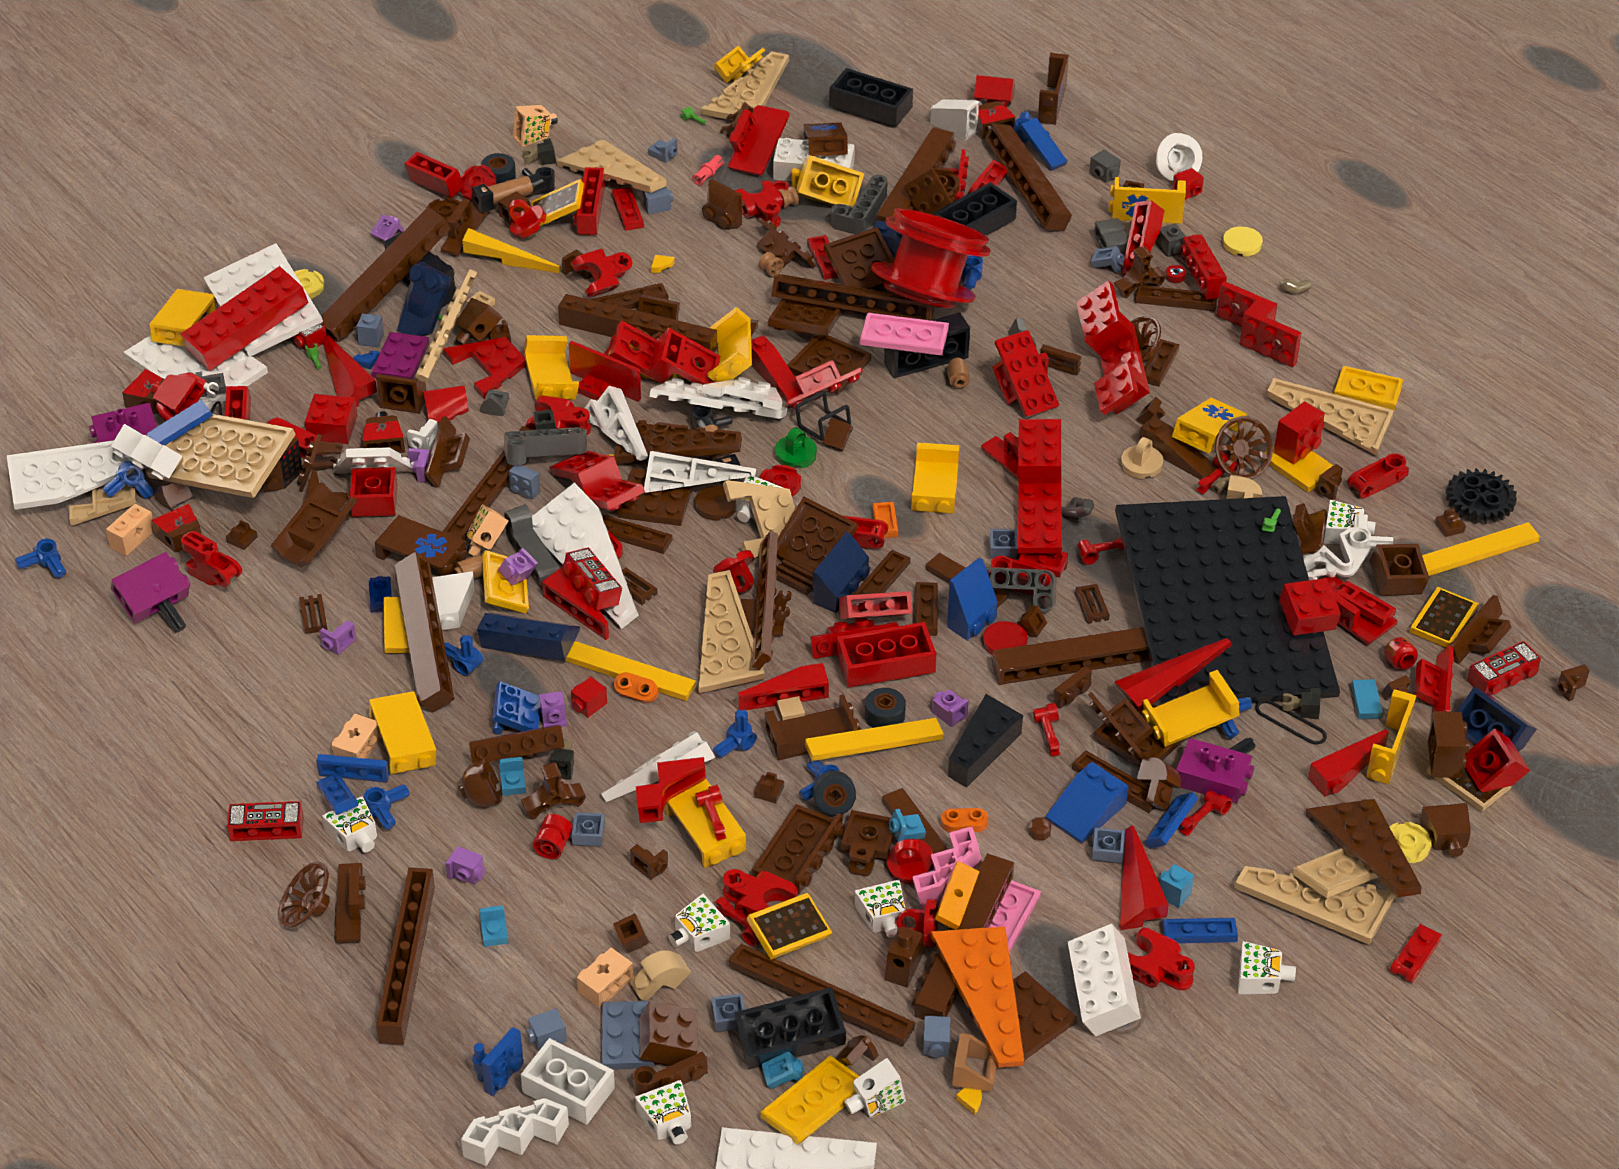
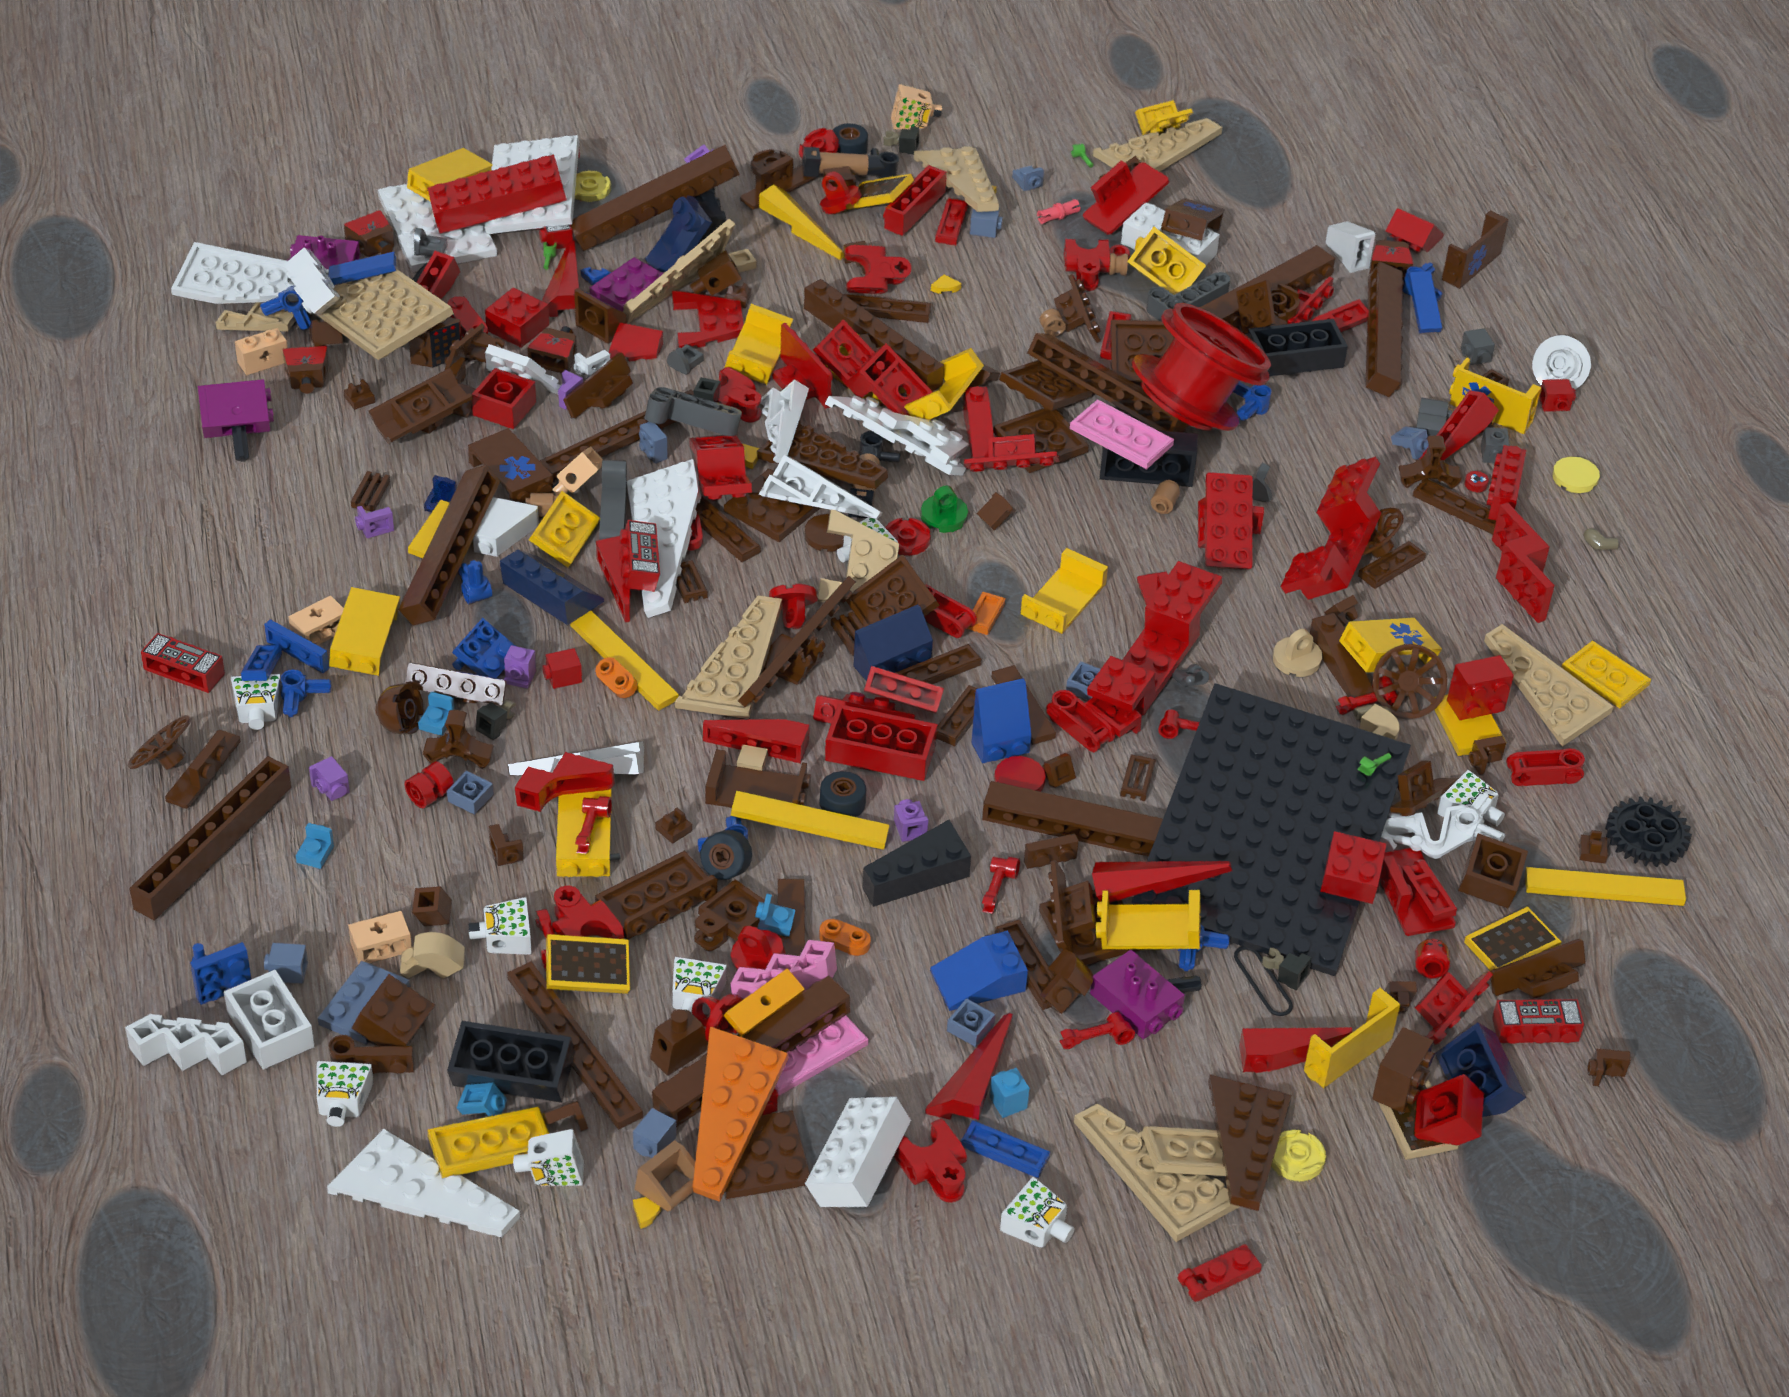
camera: 25 degrees right, 0 degrees up
blue axle [15,538,66,579] -> none
red torso [151,372,219,421] -> none
red piece [181,531,243,588] -> none
sand blue brick [356,313,384,347] -> none
red brick [404,152,464,198] -> none
medium lavender brick [498,548,538,585] -> none
reddish brown tile [638,294,680,320] -> none
reddish brown slope [702,179,742,230] -> none
sand blue piece [711,994,745,1032] -> none
blue axle [713,709,757,758] -> none
black piece [795,391,852,441] -> none
black brick [829,68,913,127] -> none
dark grey beam [986,567,1057,612] -> none
reddish brown tile [1029,817,1051,841] -> none
reddish brown tile [1040,344,1081,376] -> none
blue tile [1145,792,1198,849] -> none
dark azure tile [1351,679,1382,719] -> none
reddish brown torso [1419,803,1471,857] -> none

